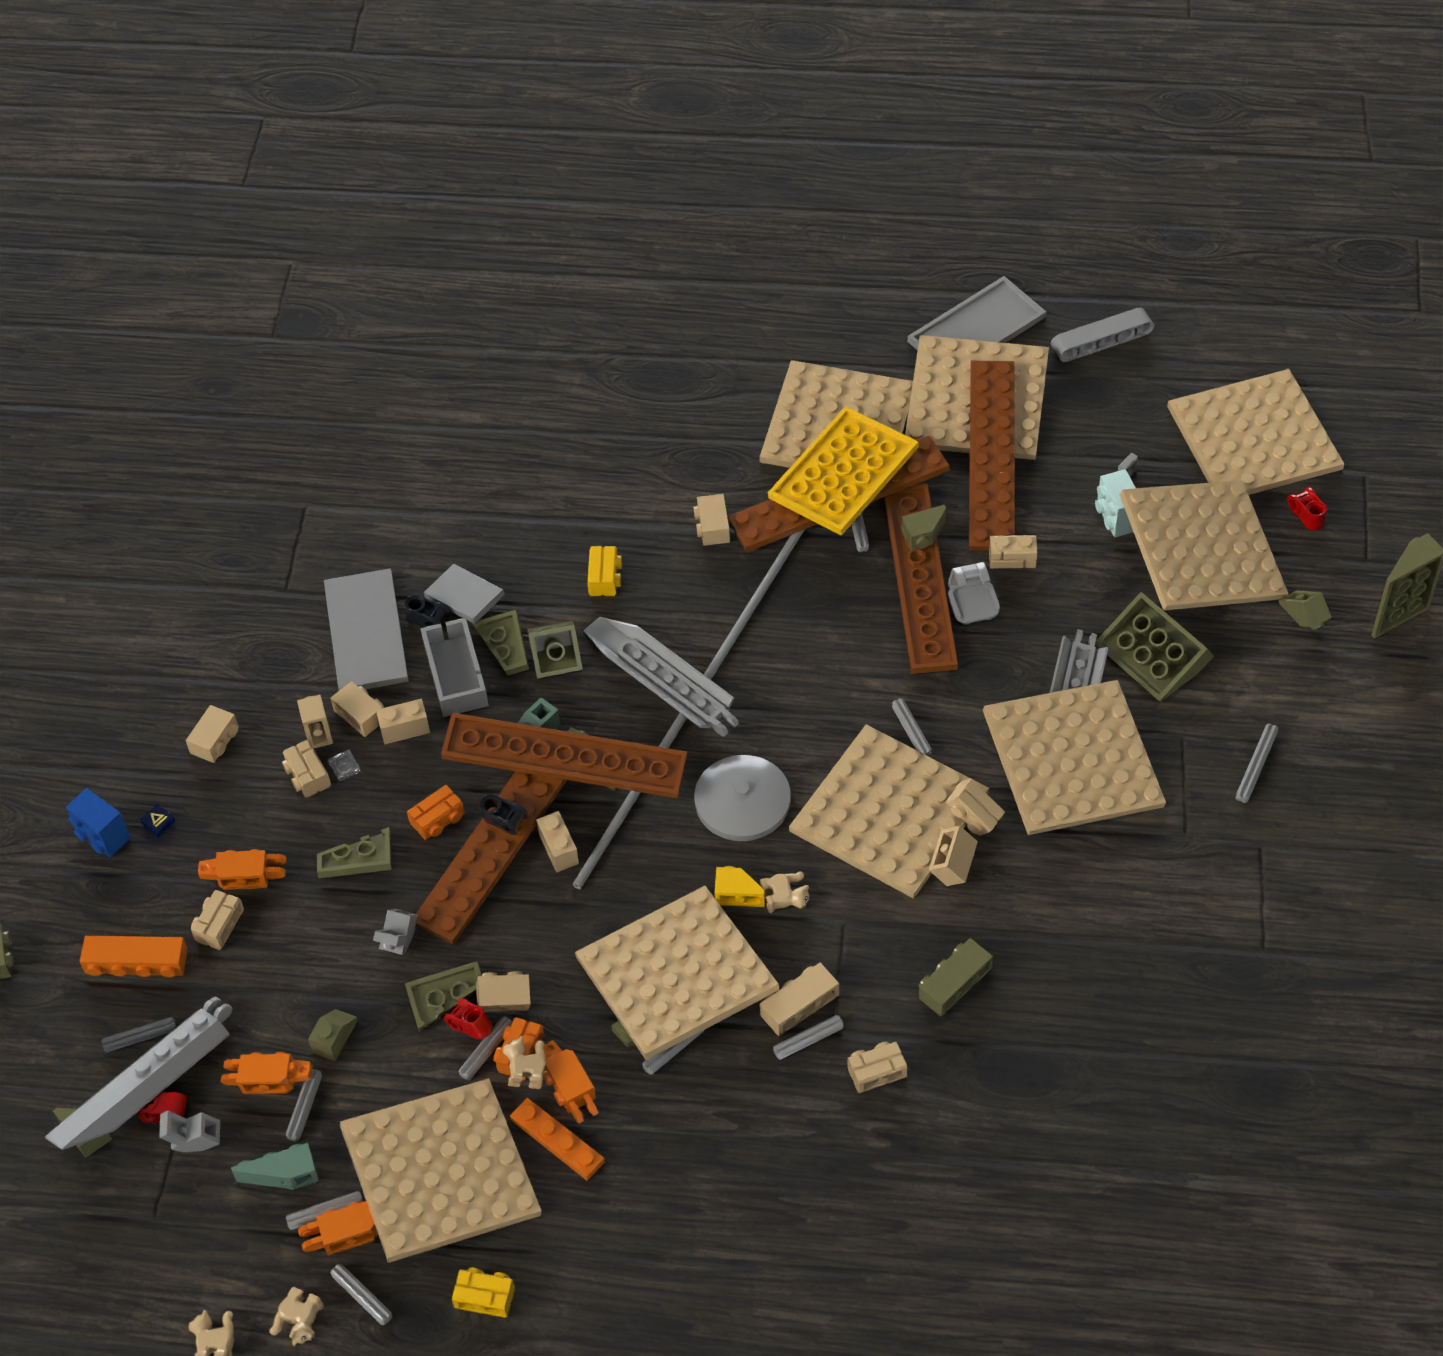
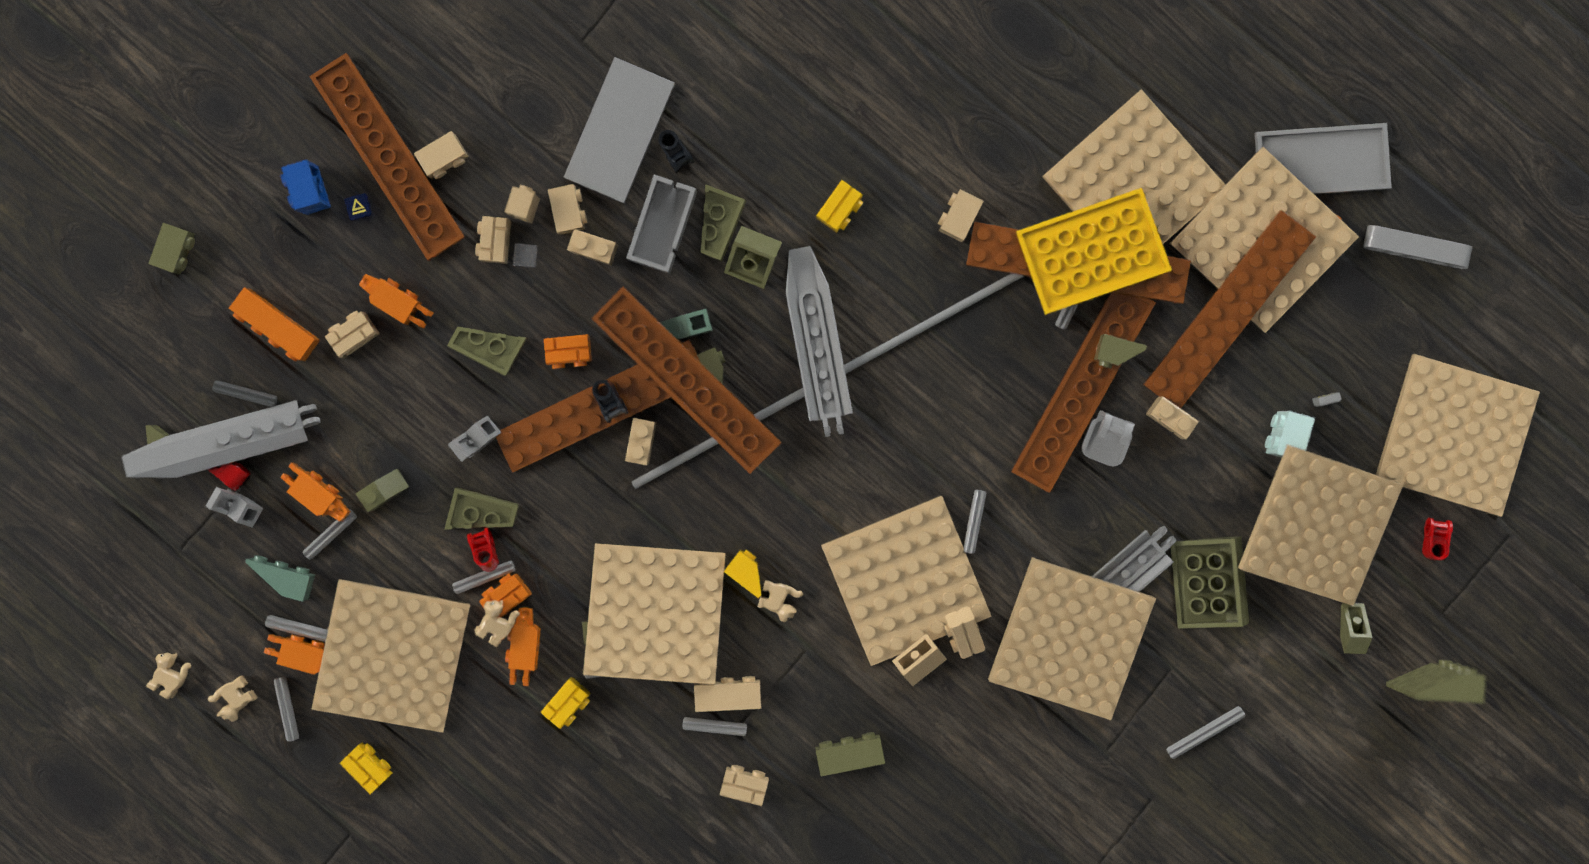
camera: 35 degrees right, 35 degrees up
light grey tile [424,564,505,624] -> none
tan brick [476,971,530,1012] -> none
orange plate [510,1098,605,1181] -> none
light grey dish [694,755,791,841] -> none
none -> dark orange plate [309,53,466,261]
none -> yellow brick [541,677,591,729]

